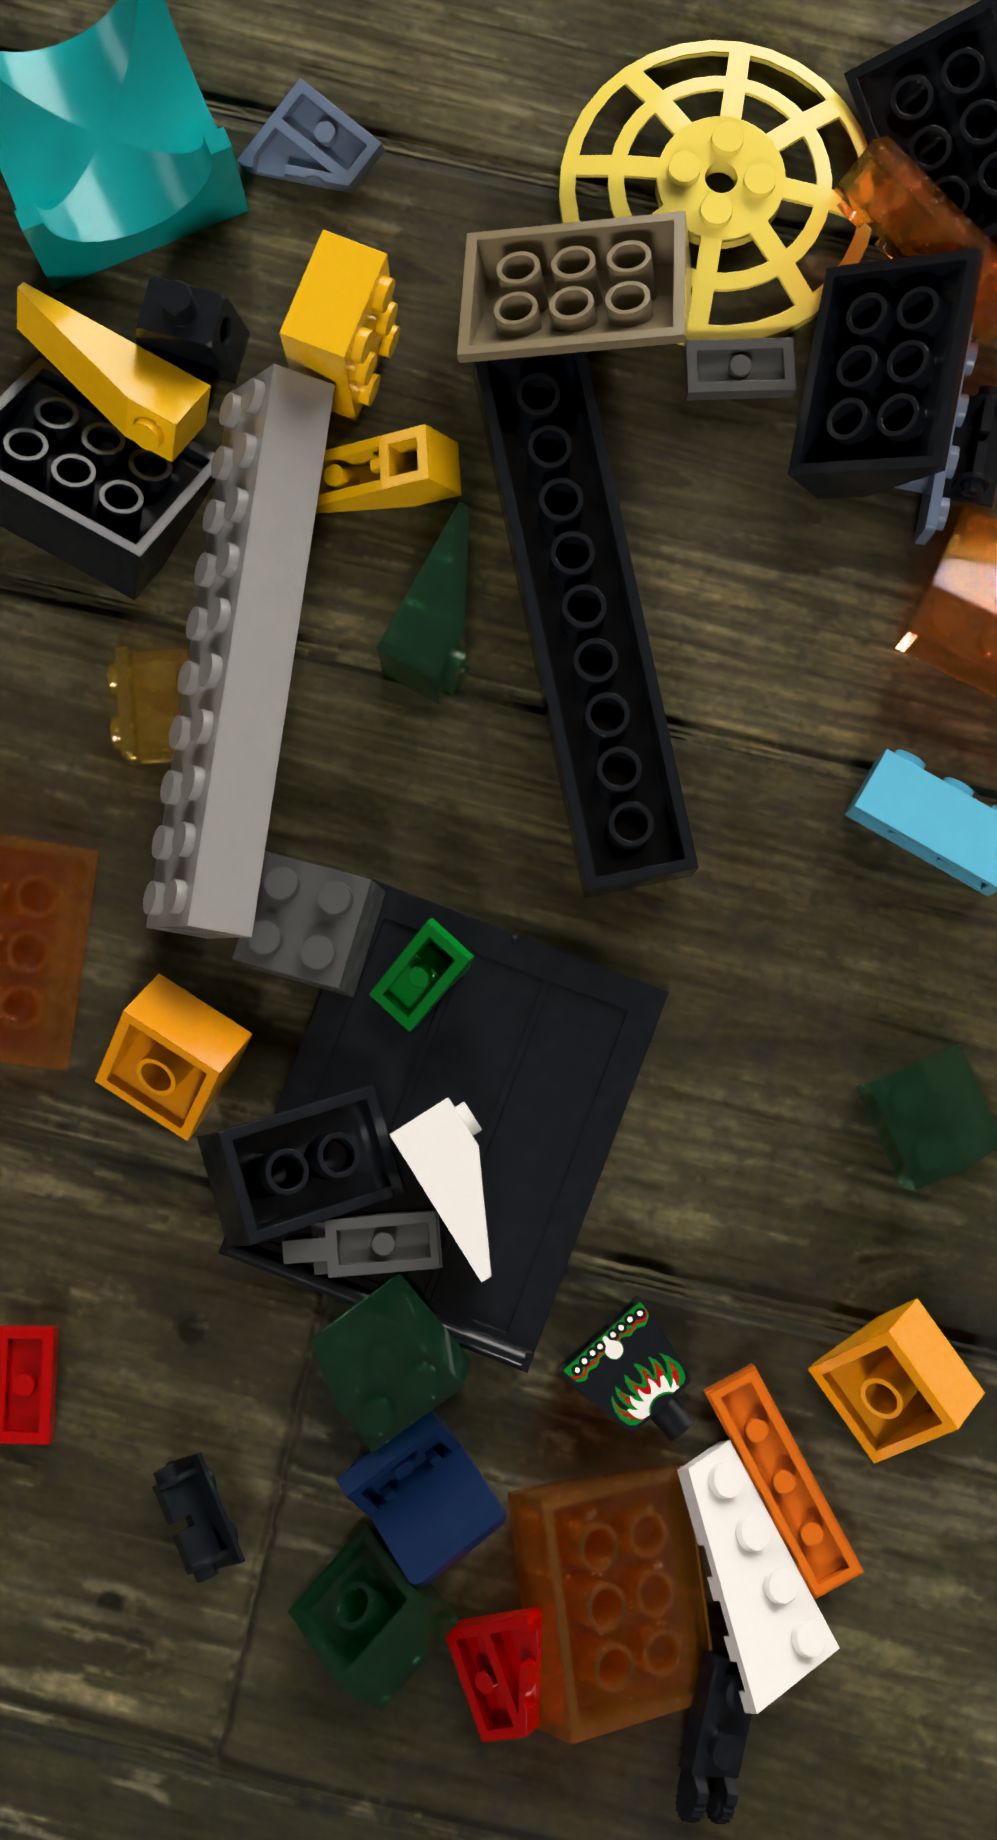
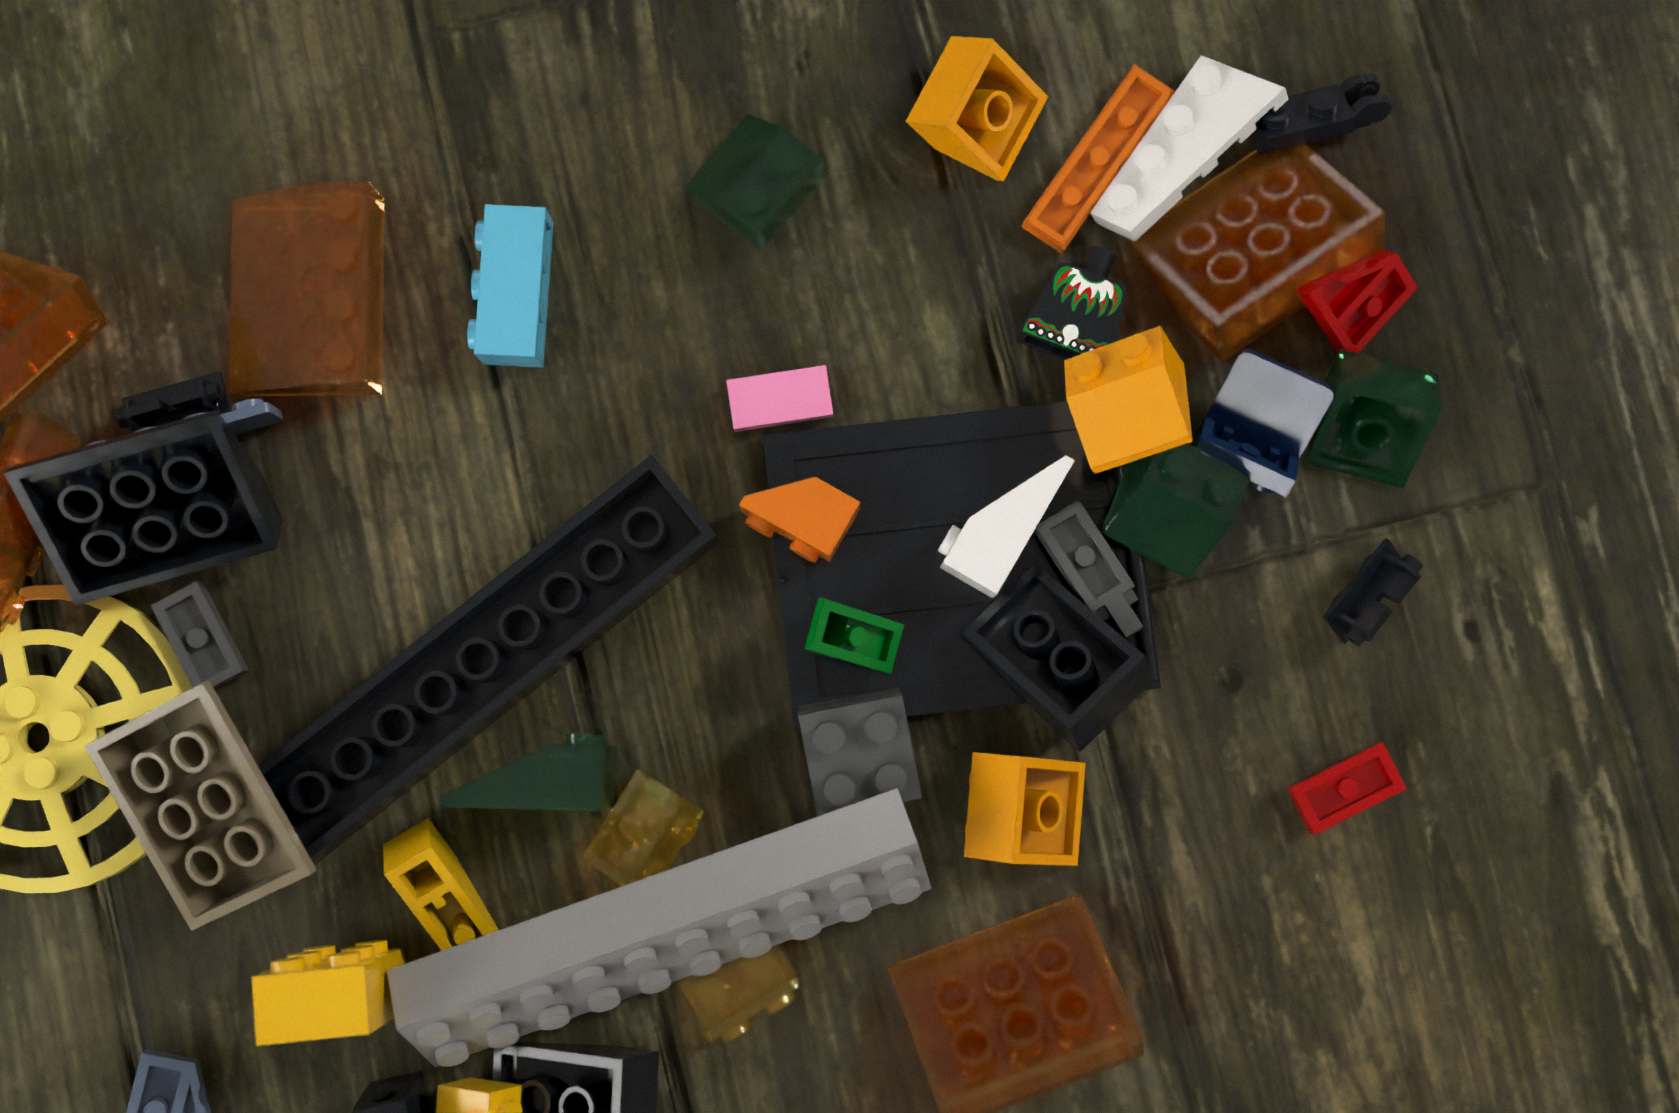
camera: 115 degrees left, 0 degrees up
none -> clear yellow bracket [582,769,704,887]
none -> bright pink tile [726,365,834,432]
none -> orange slope [739,477,860,563]
none -> light orange slope [1064,326,1193,474]

